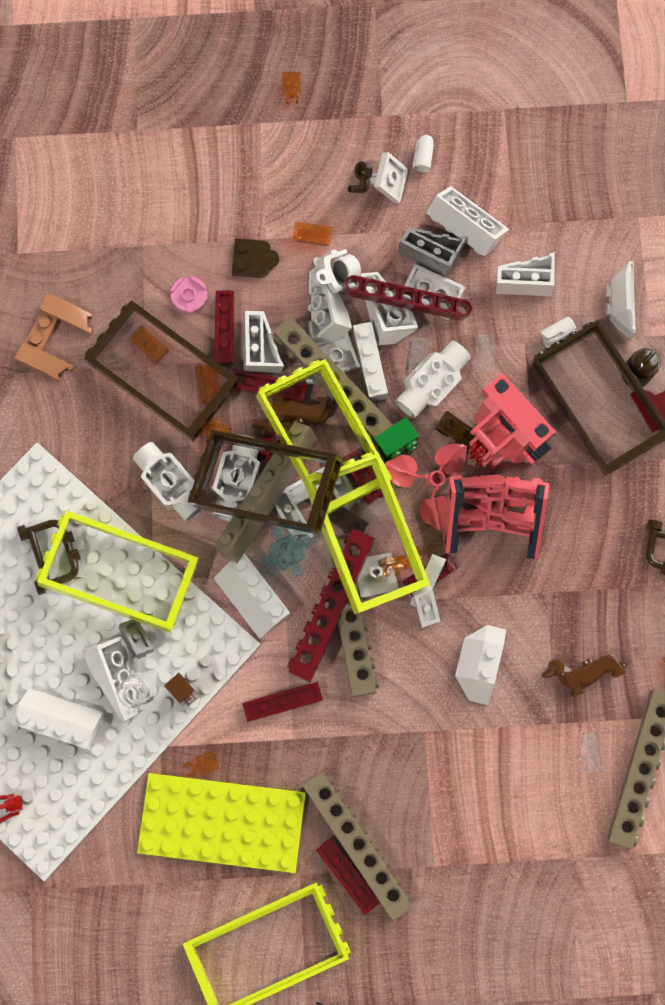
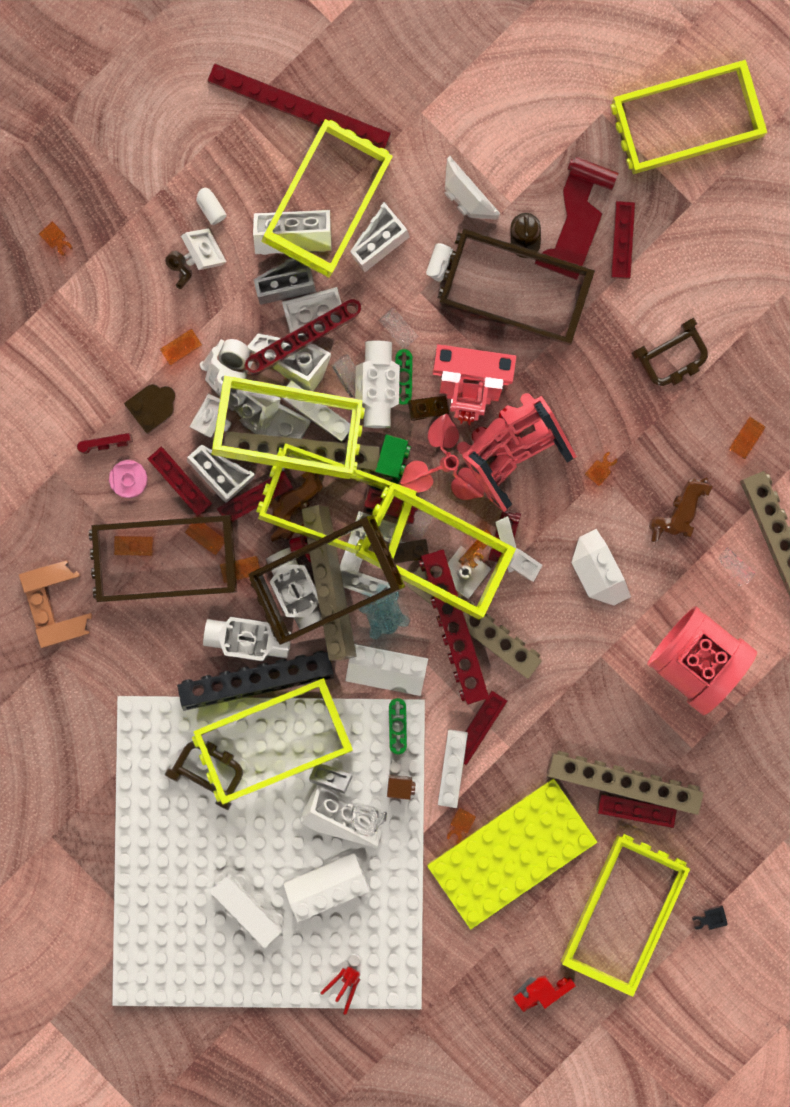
camera: 45 degrees left, 10 degrees up
none -> dark red plate [77,433,133,454]
none -> black brick [177,651,334,711]
none -> white tile [189,394,231,438]
none -> dark red plate [207,63,391,149]
none -> neon yellow door [211,375,365,479]
none -> neon yellow door [261,119,393,278]
none -> green beam [389,698,407,755]
none -> green beam [395,349,413,405]
none -> white plate [438,729,468,808]
none -> red plate [513,976,576,1012]
none -> clear orange plate [584,452,618,487]
none -> coral cylinder [647,606,757,716]

